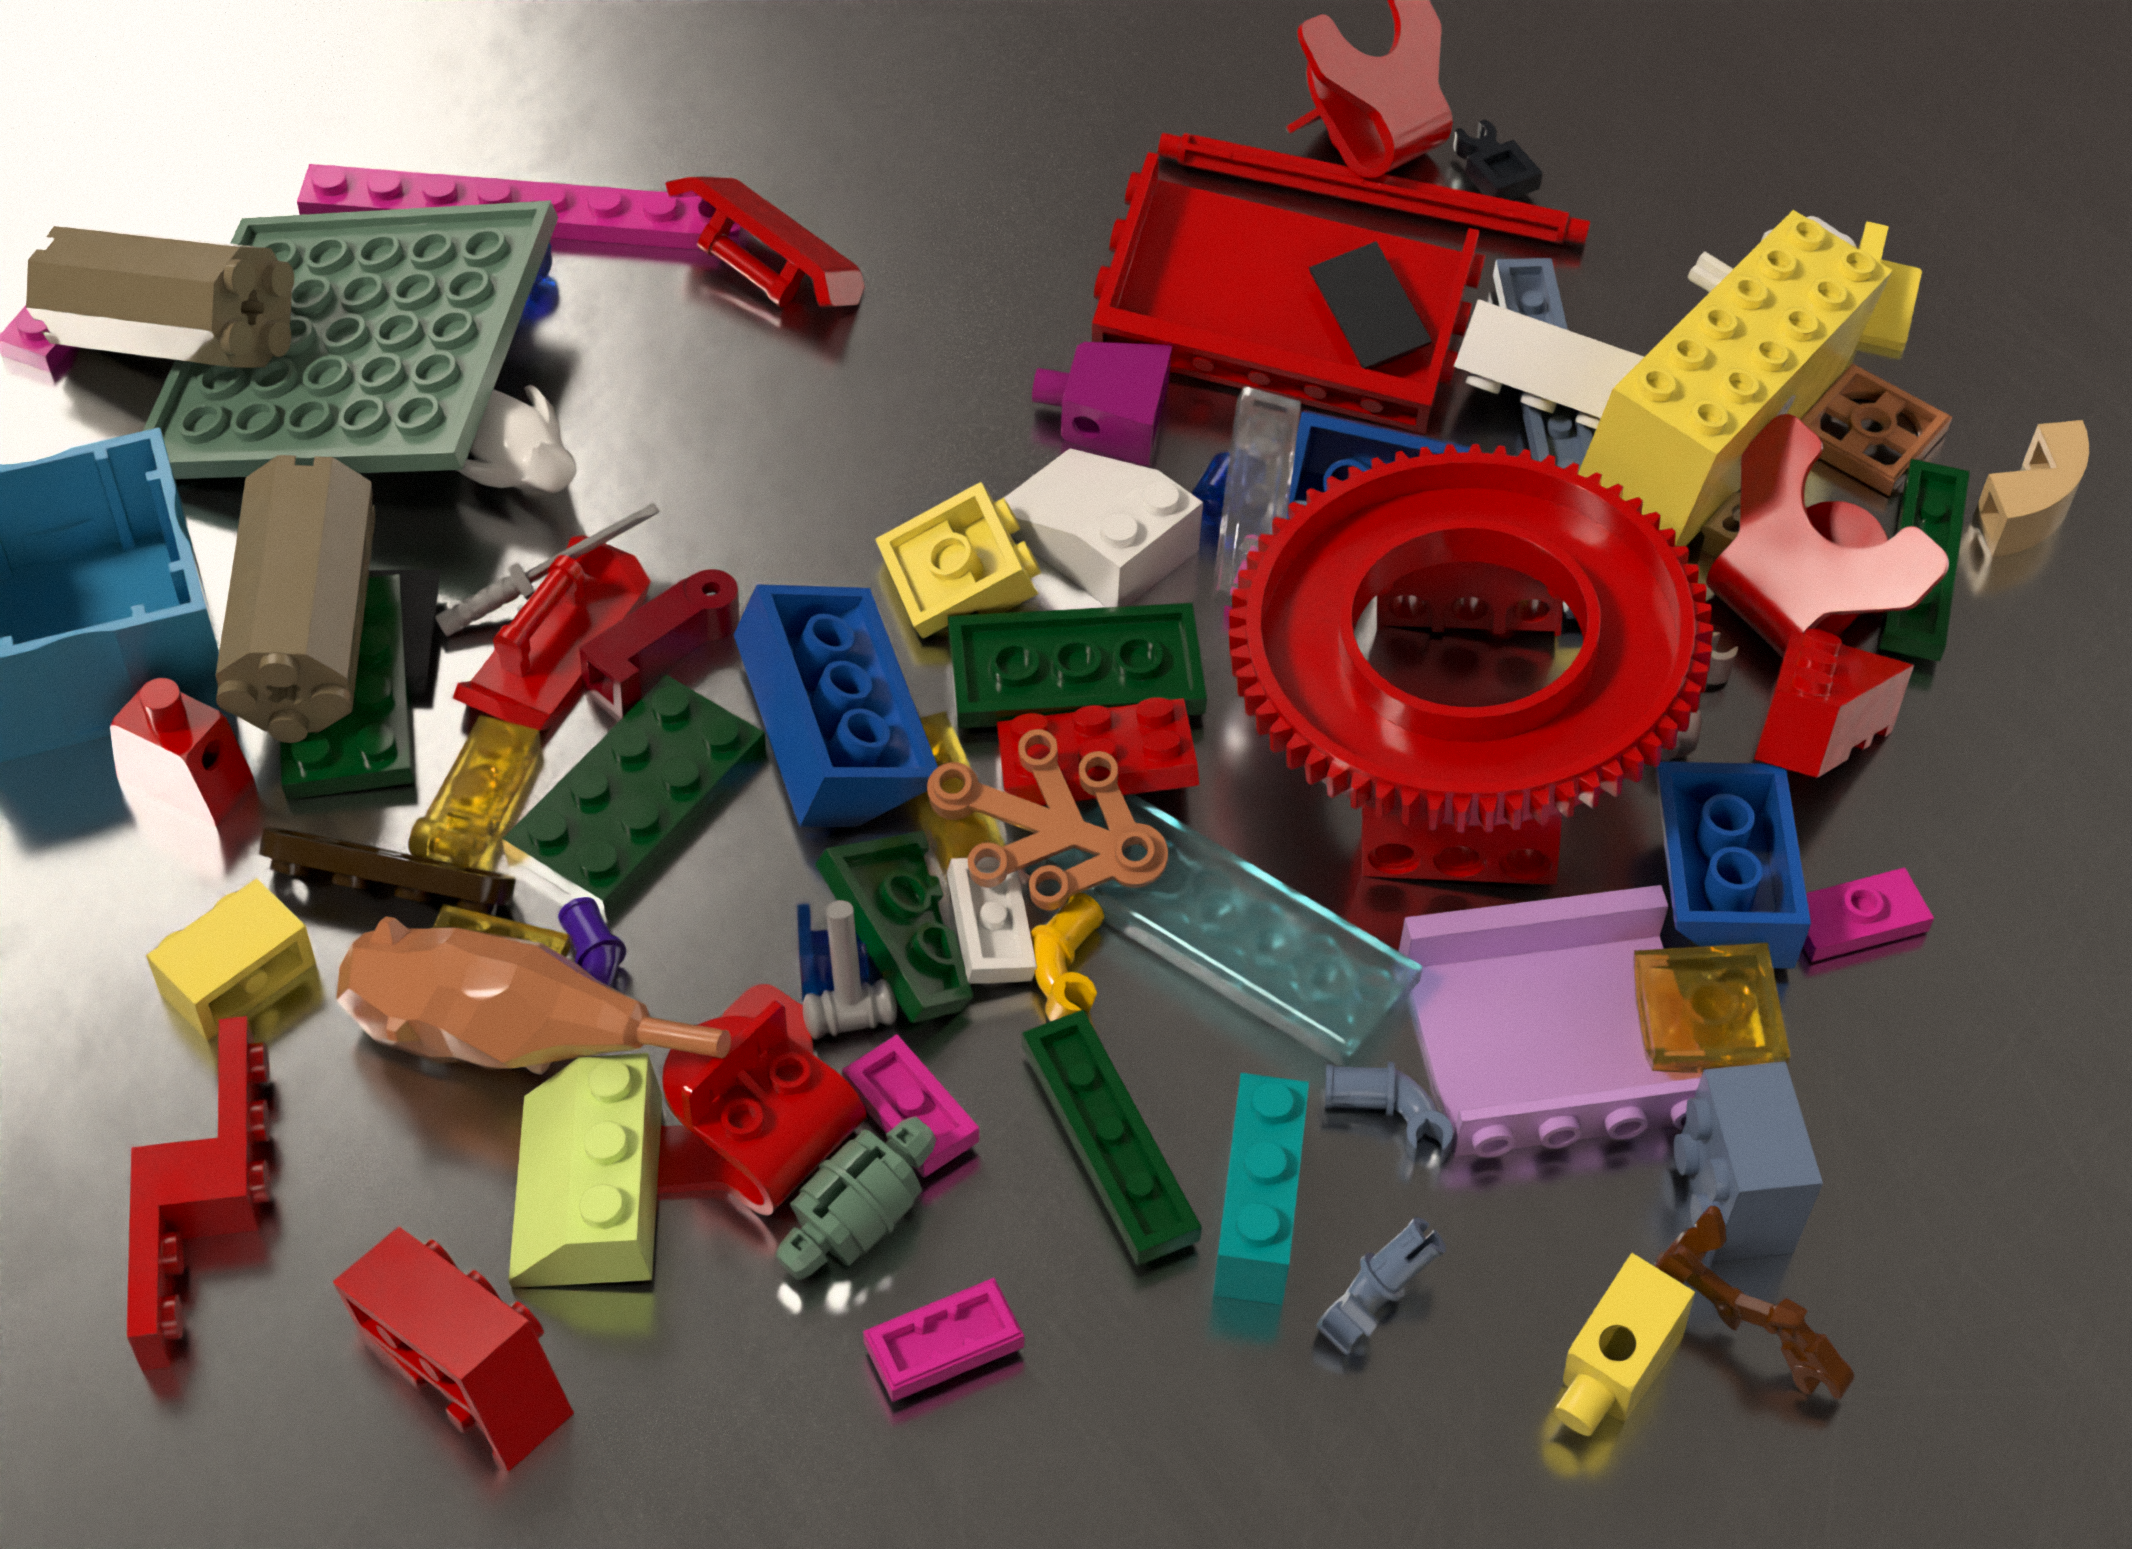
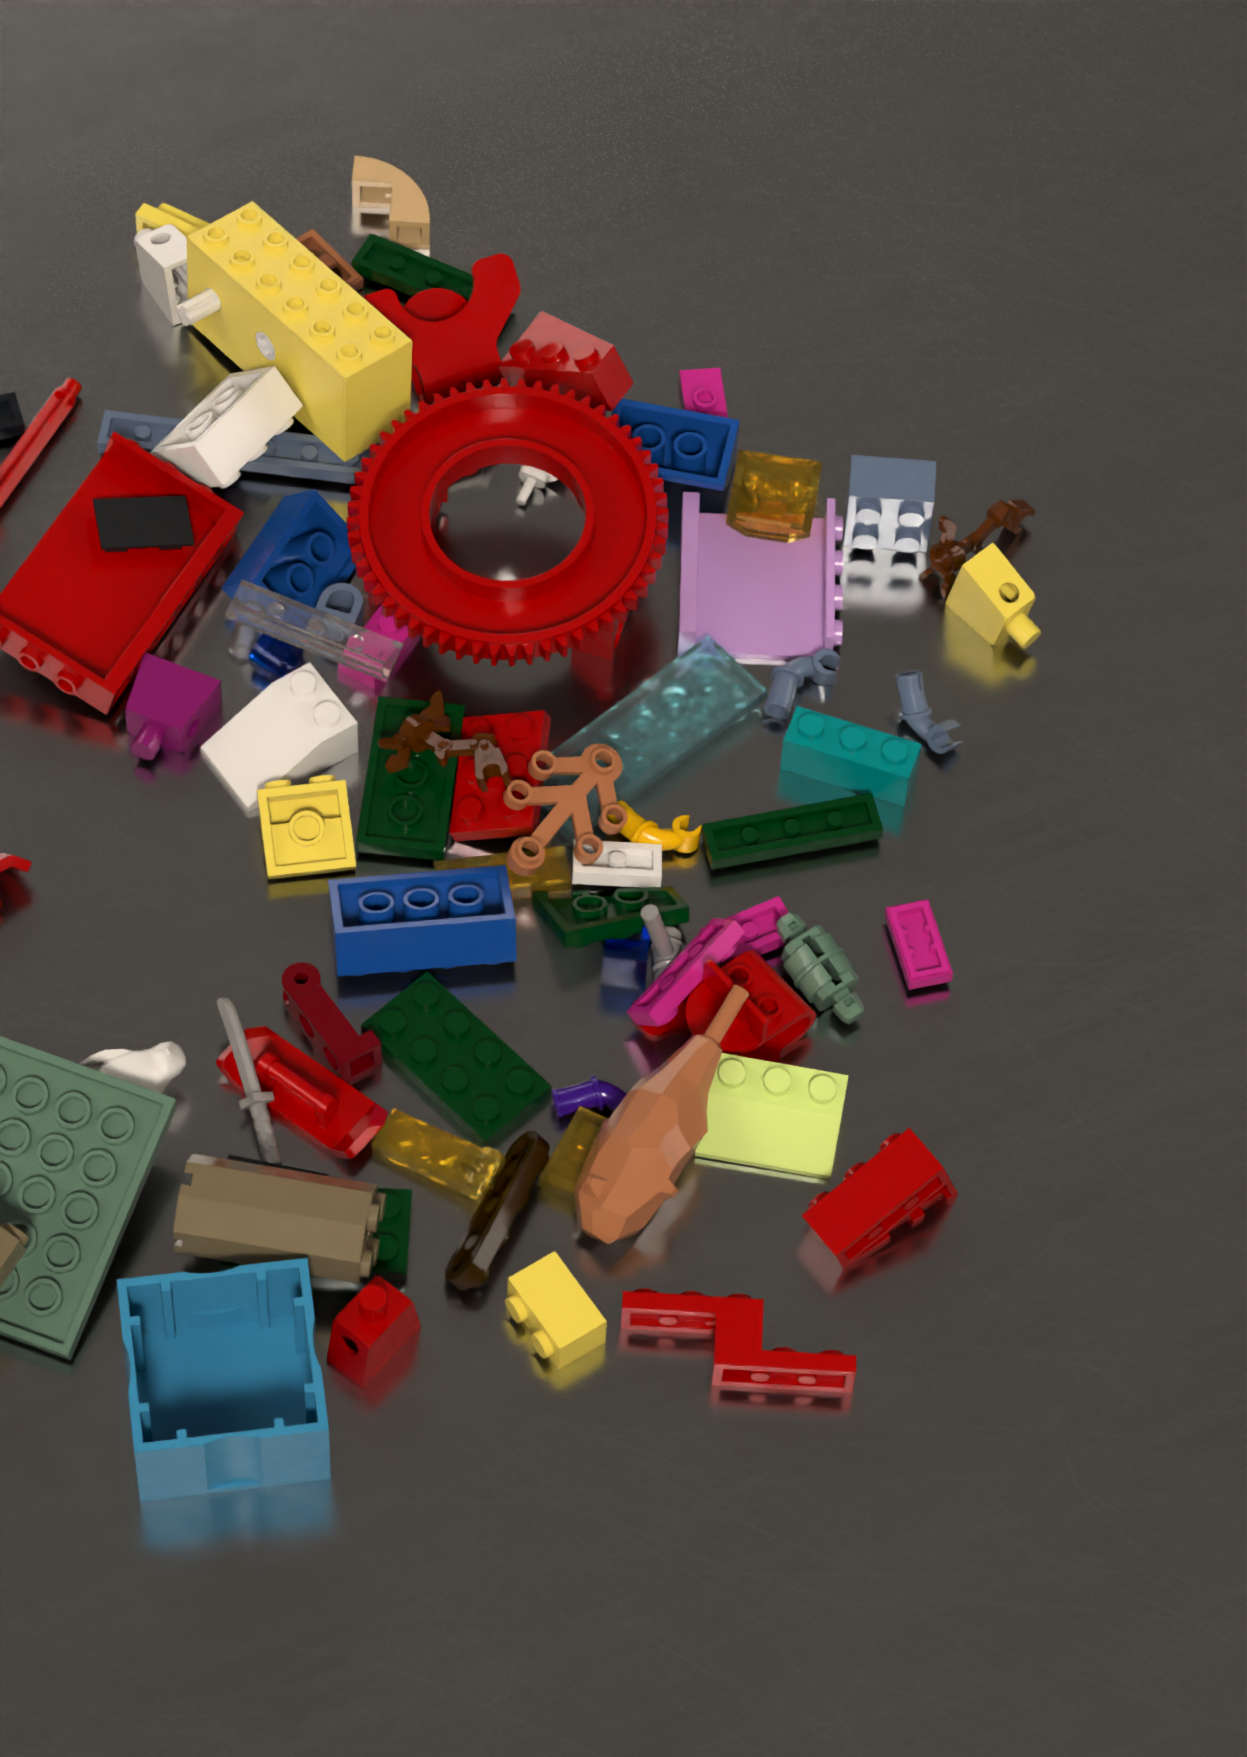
camera: 80 degrees left, 5 degrees up
none -> reddish brown piece [378,690,511,792]
none -> dark pink plate [626,918,746,1027]

